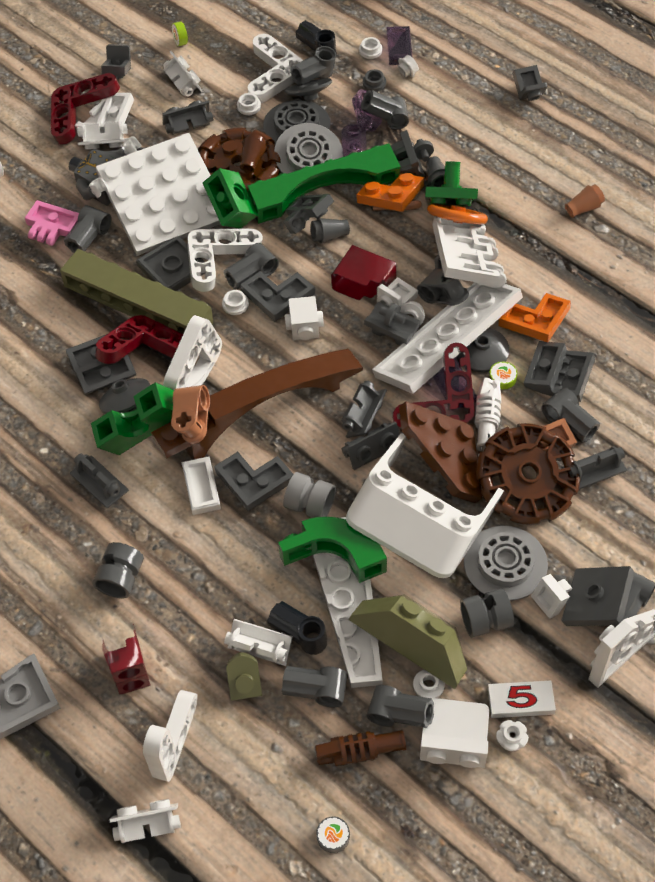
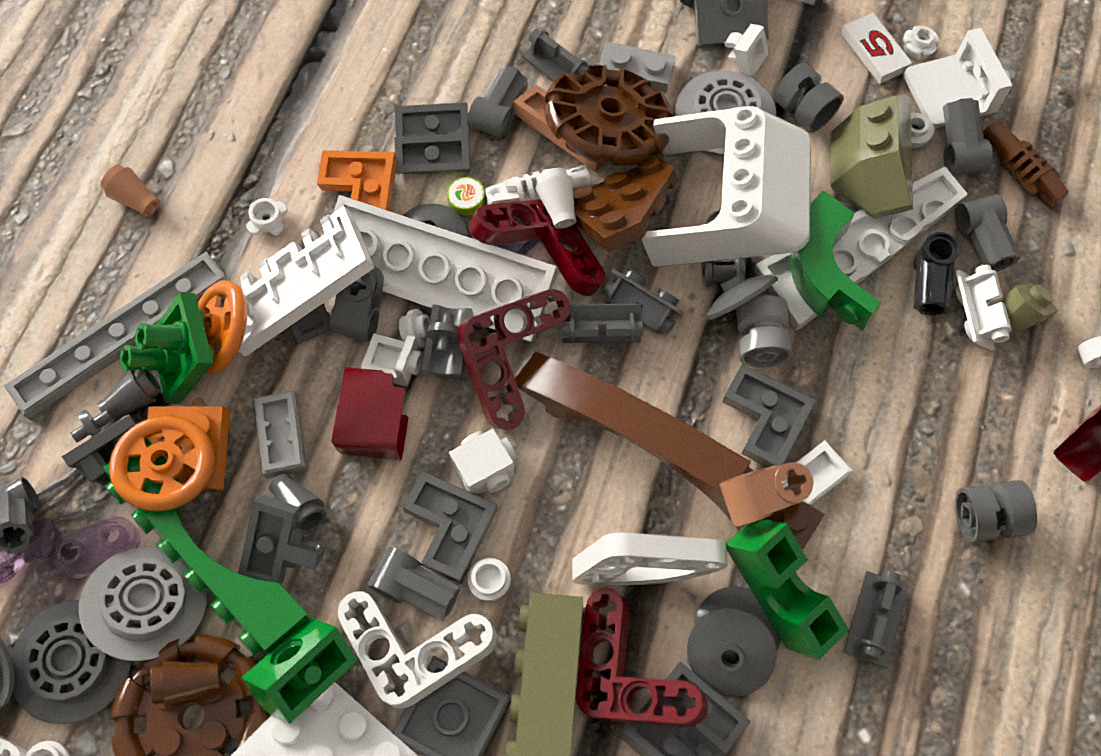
camera: 115 degrees left, 10 degrees up
none -> light grey tile [4,252,228,419]
none -> orange plate [109,416,215,511]
none -> white plate [246,198,287,235]
none -> light grey plate [254,391,307,478]
none -> dark red beam [457,289,570,430]
none -> white cone [535,168,577,229]
none -> light grey plate [600,42,676,93]
none -> dark grey dish [706,273,778,320]

